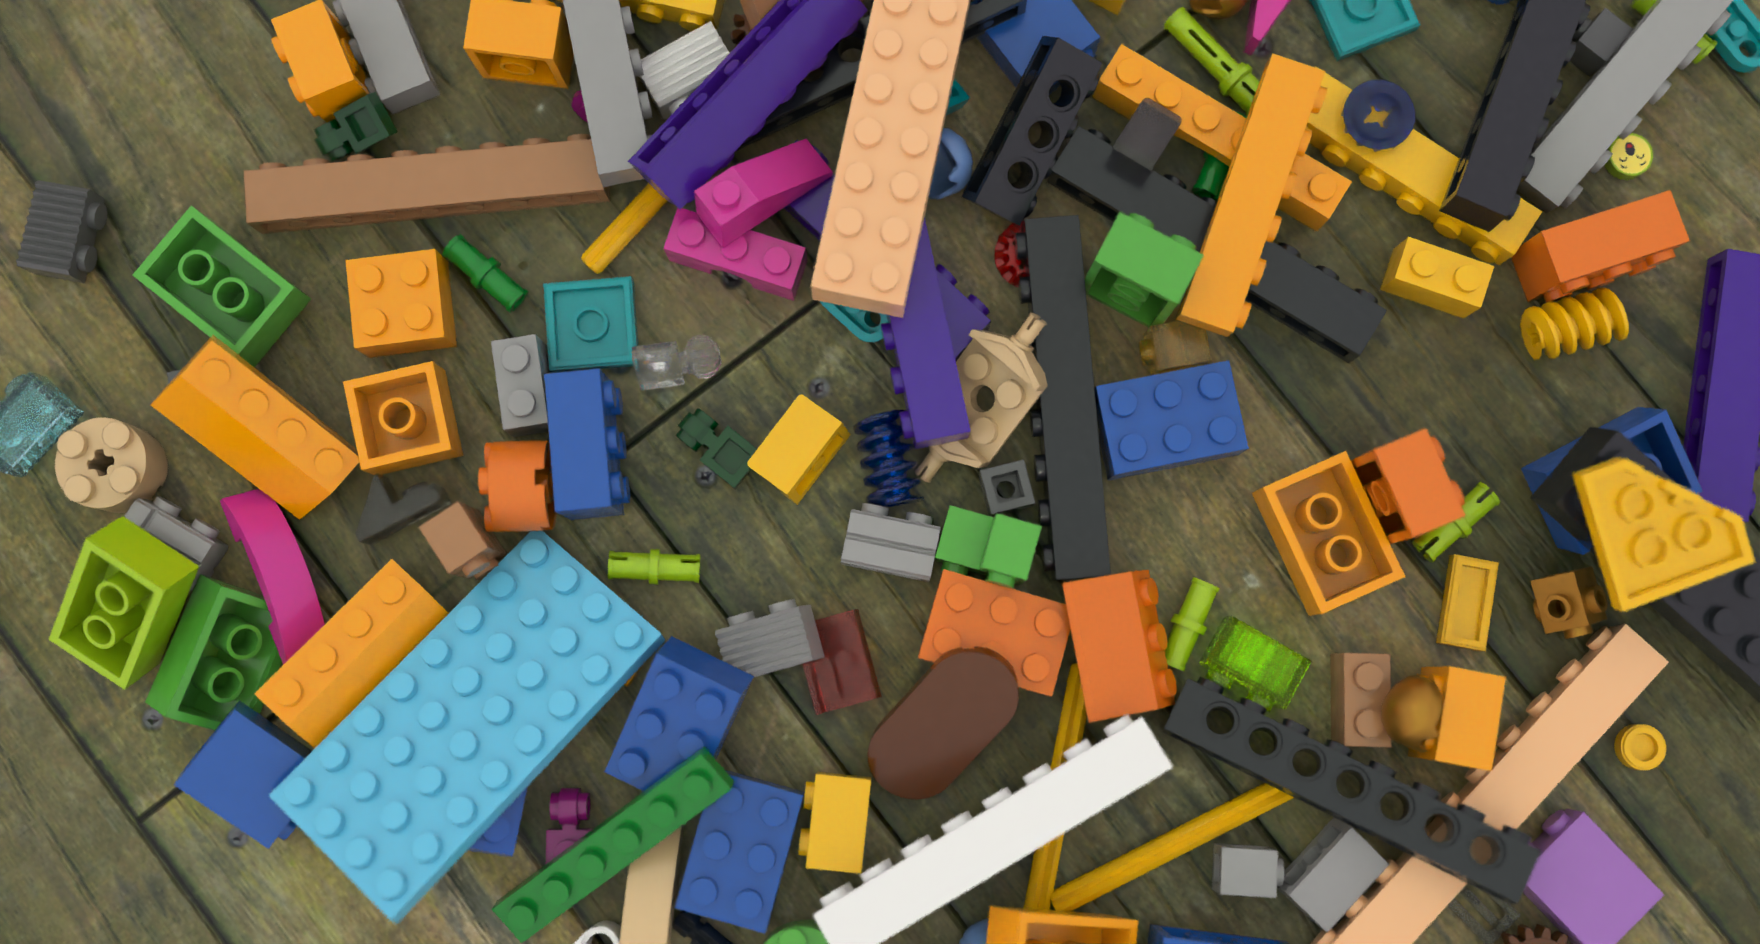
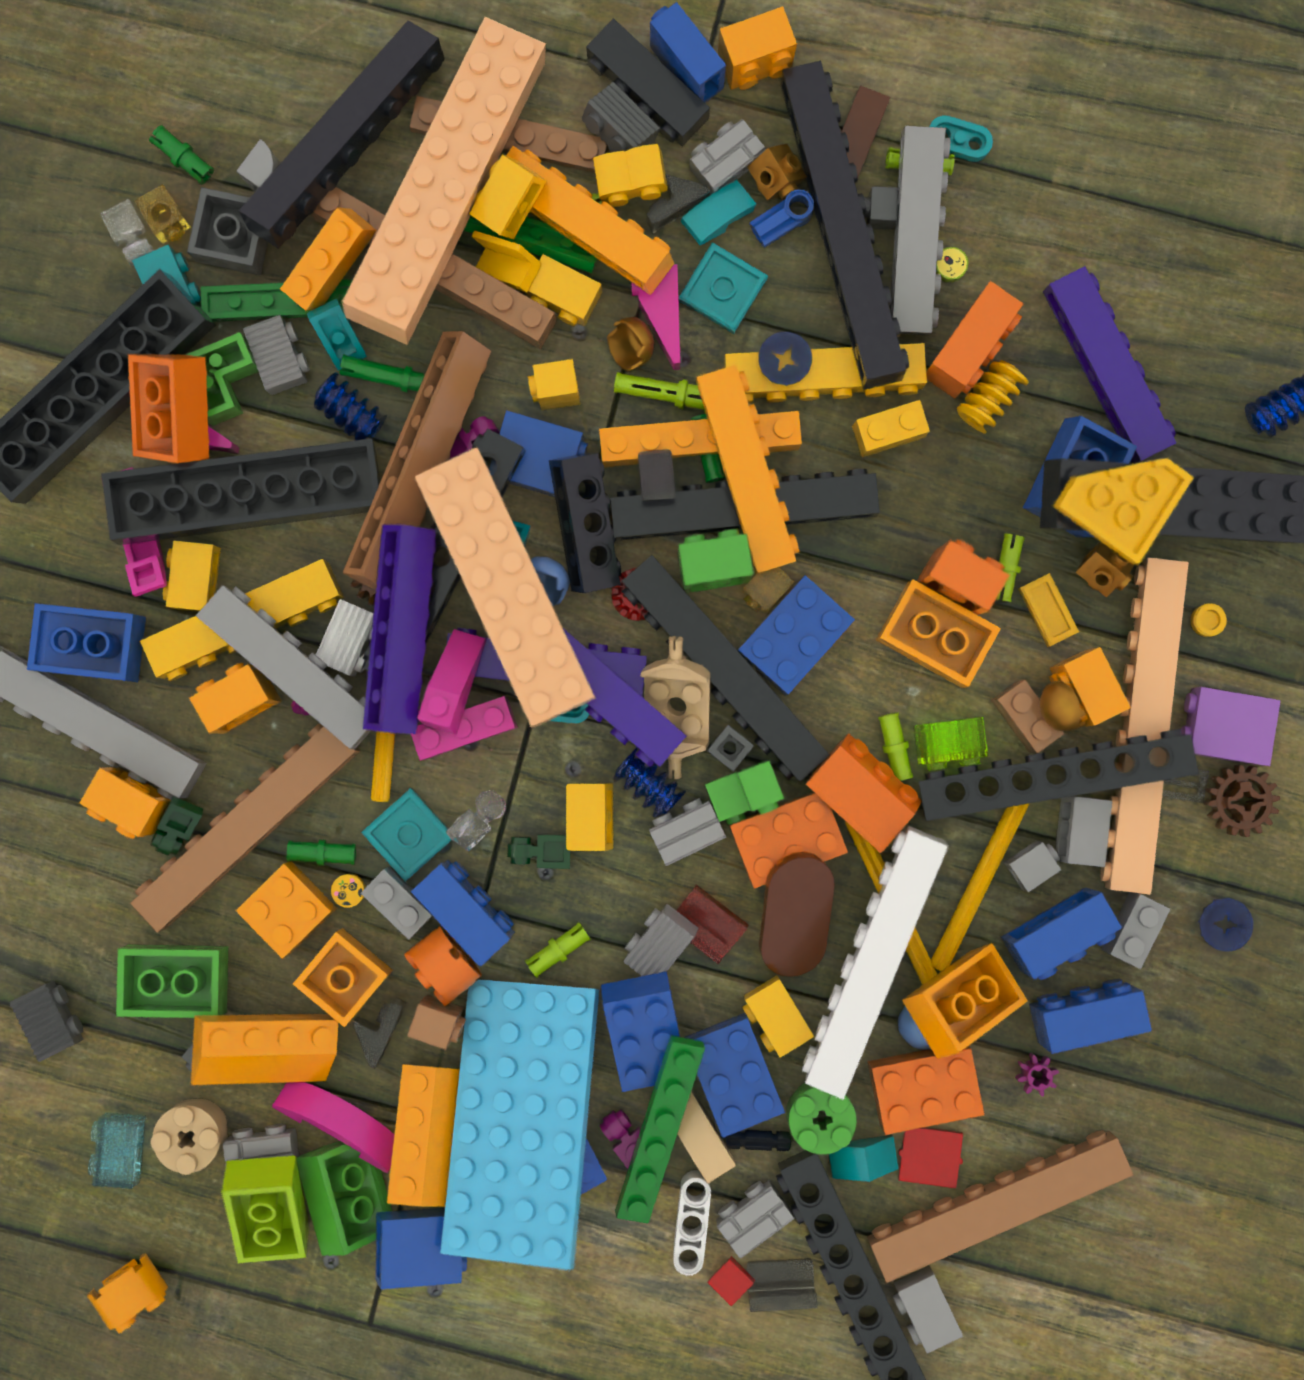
camera: 35 degrees left, 5 degrees up
none -> yellow tile [331,874,366,908]

